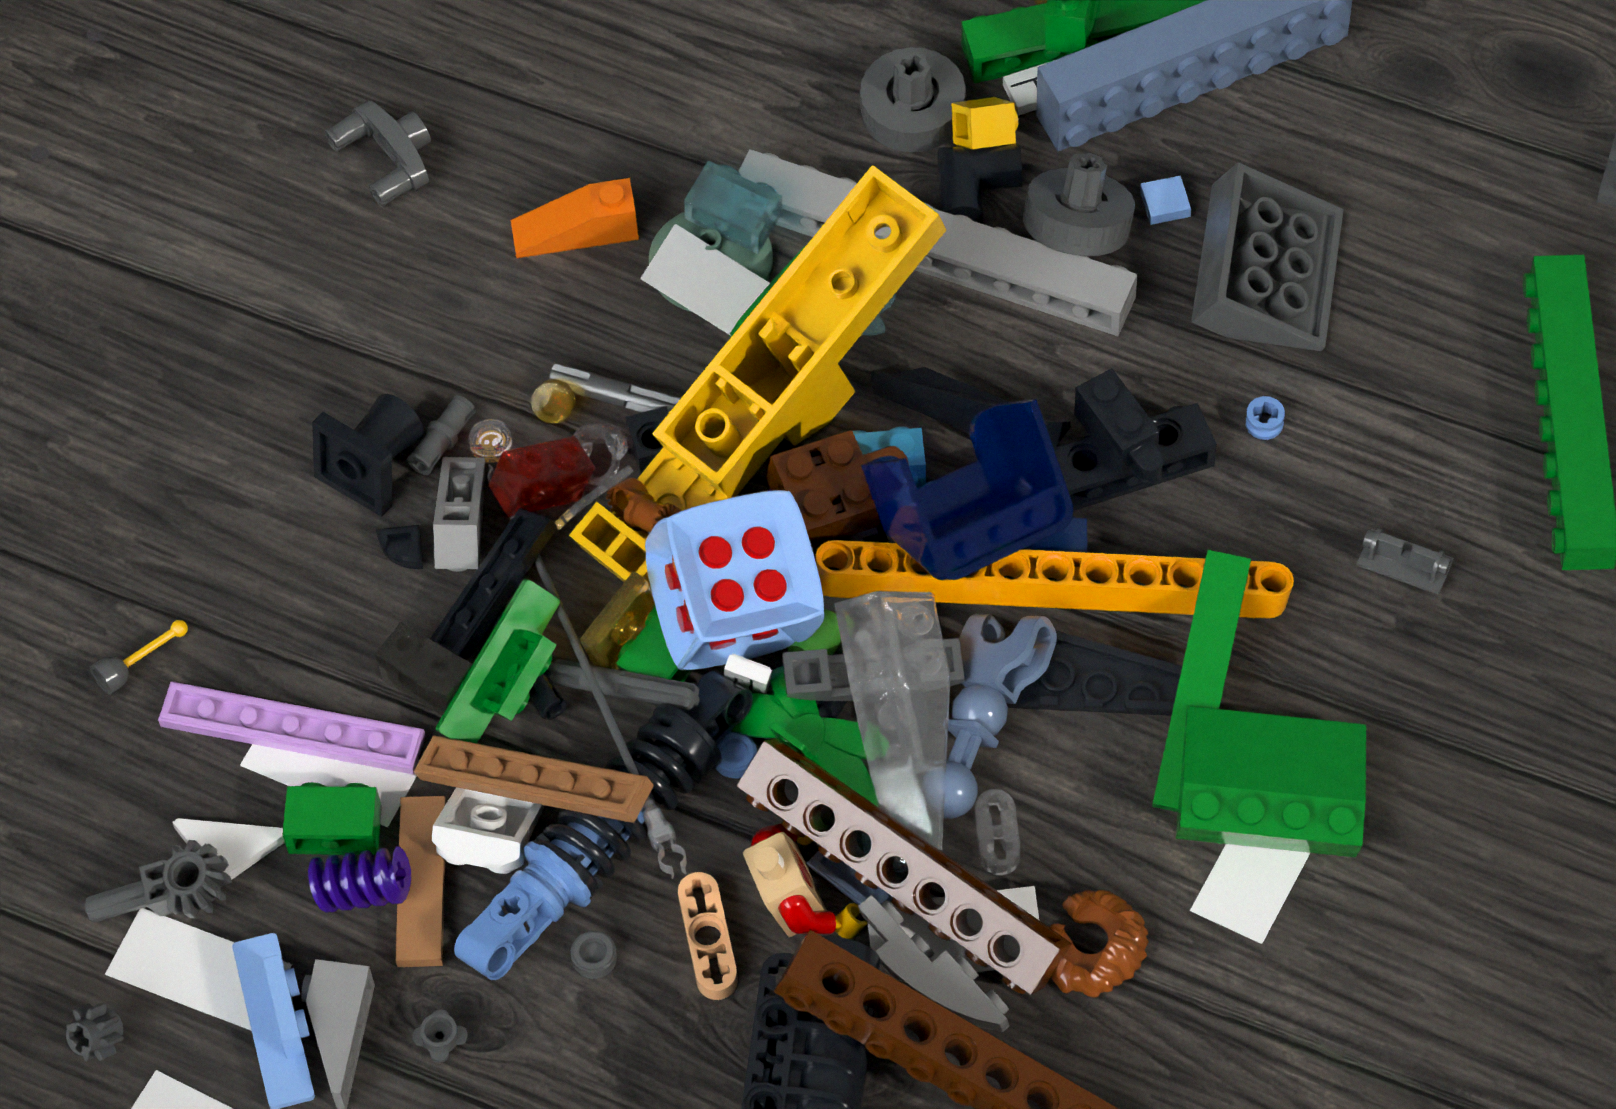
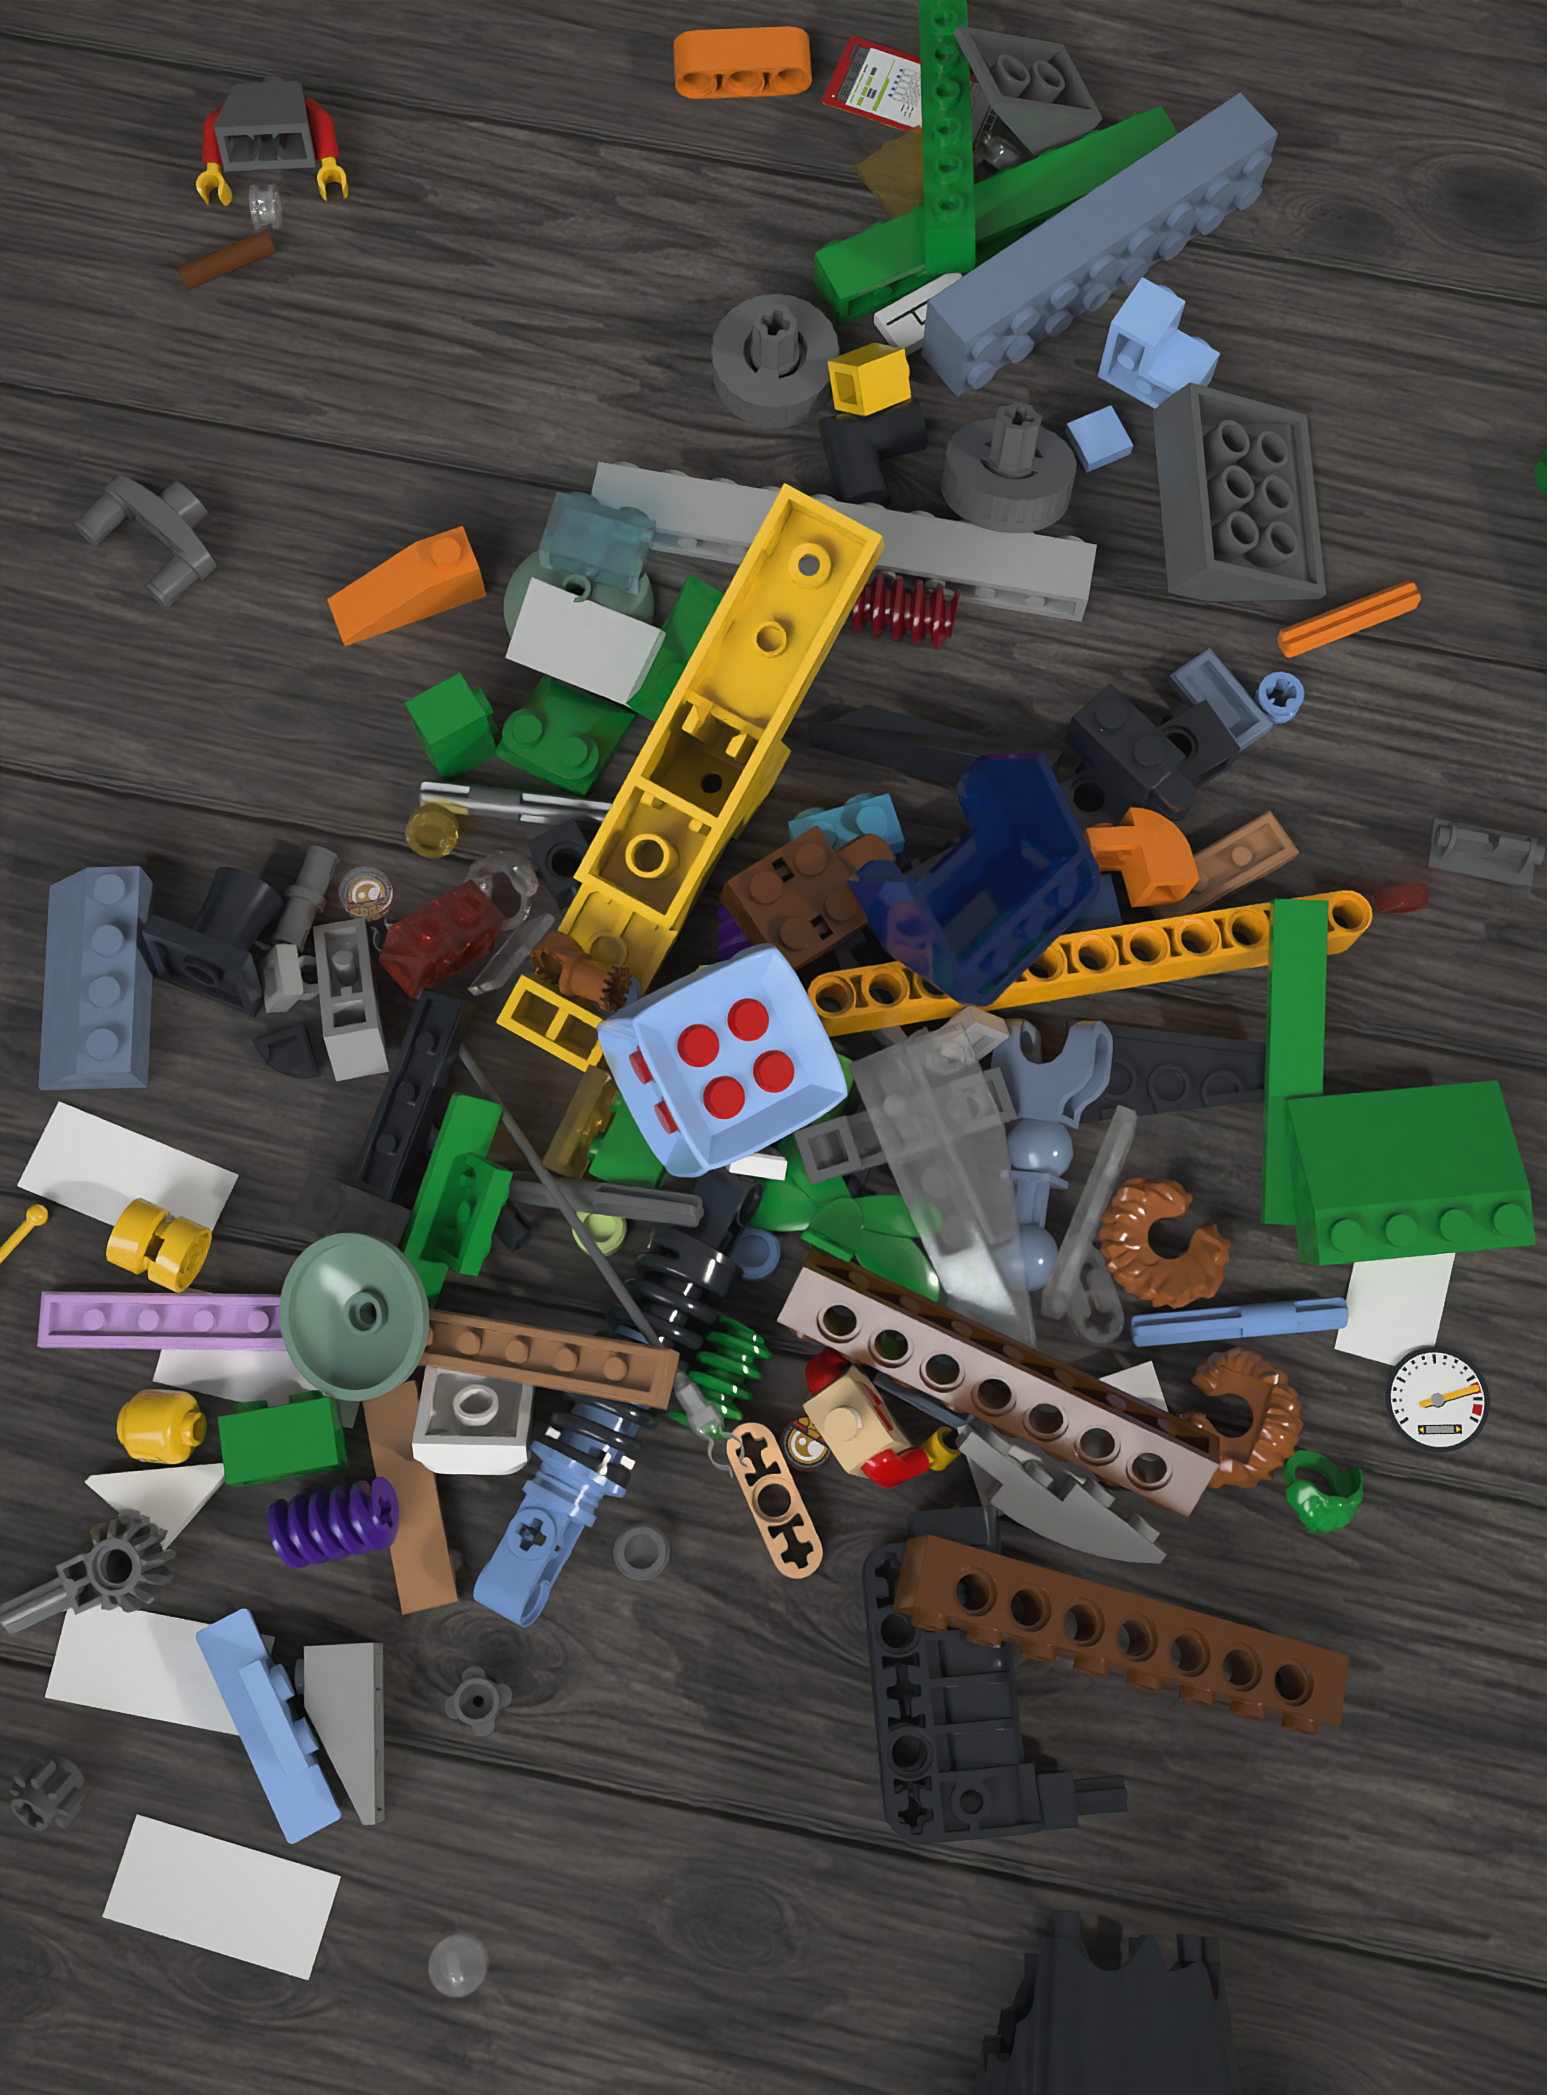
camera: 15 degrees left, 15 degrees up
none -> white sticker [17,1102,239,1233]
none -> sand blue slope [38,866,156,1090]
none -> yellow wheel [106,1198,212,1293]
none -> yellow head [117,1388,207,1464]
none -> light grey tile [259,944,319,1013]
none -> sand green dish [279,1232,429,1401]
none -> green brick [404,673,499,782]
none -> green slope [495,674,636,798]
none -> yellowish green tile [572,1212,628,1256]
none -> green piece [665,1315,775,1440]
none -> tile [780,1416,834,1473]
none -> dark red piece [851,571,962,650]
none -> light grey plate [931,1005,1010,1066]
none -> clear tile [1041,1105,1138,1320]
none -> orange brick [1068,807,1200,907]
none -> light blue brick [1098,277,1220,409]
none -> dark orange piece [1098,1176,1231,1309]
none -> medium blue axle [1130,1296,1349,1347]
none -> medium nougat tile [1148,811,1299,920]
none -> sand blue tile [1167,648,1273,752]
none -> orange axle [1276,580,1421,658]
none -> green piece [1283,1450,1364,1534]
none -> clear red tile [1374,884,1430,915]
none -> white sticker [1385,1347,1490,1453]

